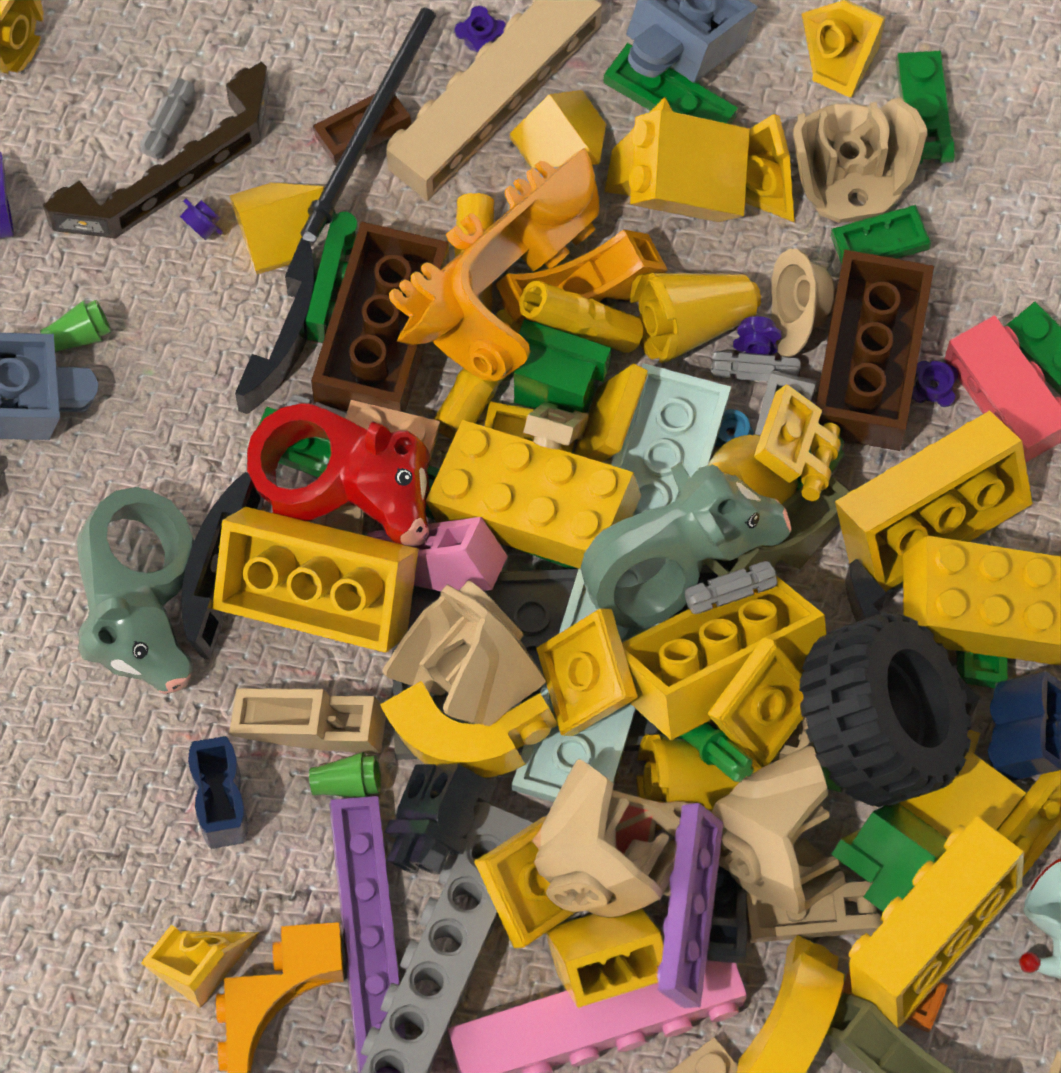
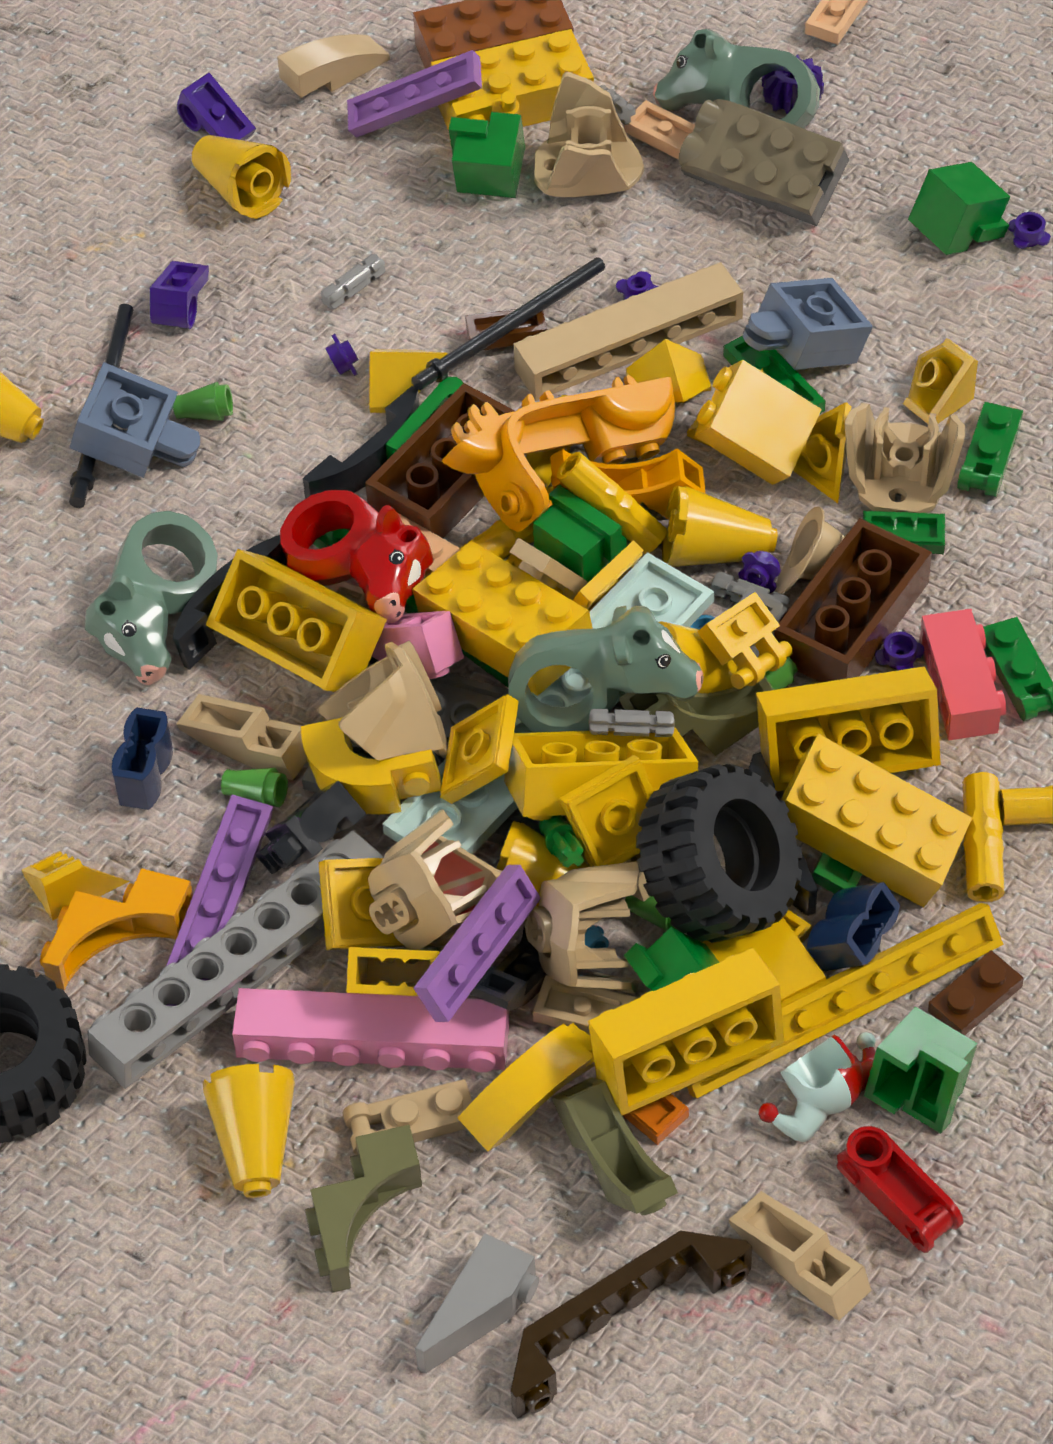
camera: 25 degrees right, 15 degrees down
dark brown slope [43,61,270,239] -> none

